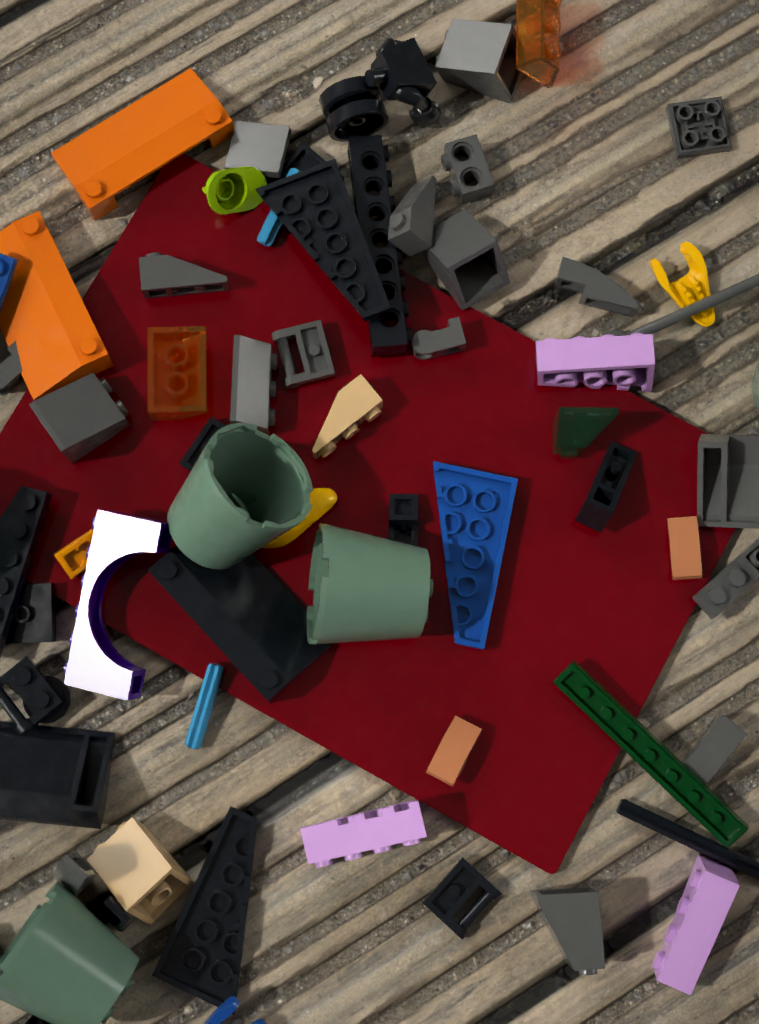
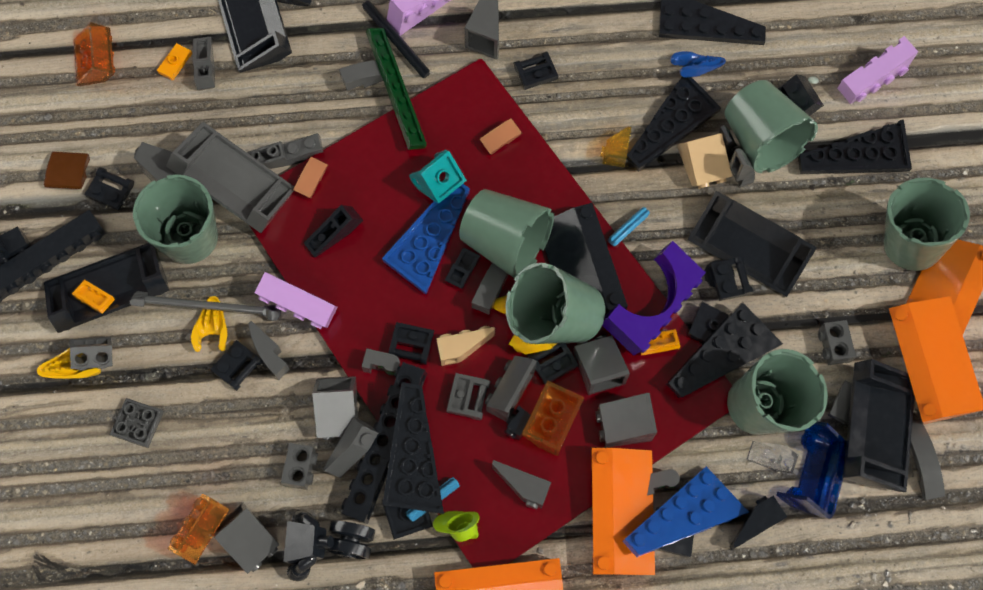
camera: 150 degrees left, 10 degrees down
tile [224,121,291,178] -> none
lavender wedge [300,799,427,868] -> none
clear green slope [552,407,619,459] -> none
none -> black plate [210,340,263,391]
none -> black plate [388,322,435,365]
none -> teal hose [409,150,467,203]
none -> dark grey slope [471,263,509,315]
none -> black brick [504,406,534,440]
none -> dark grey slope [573,335,630,395]
none -> clear yellow slope [600,127,631,168]

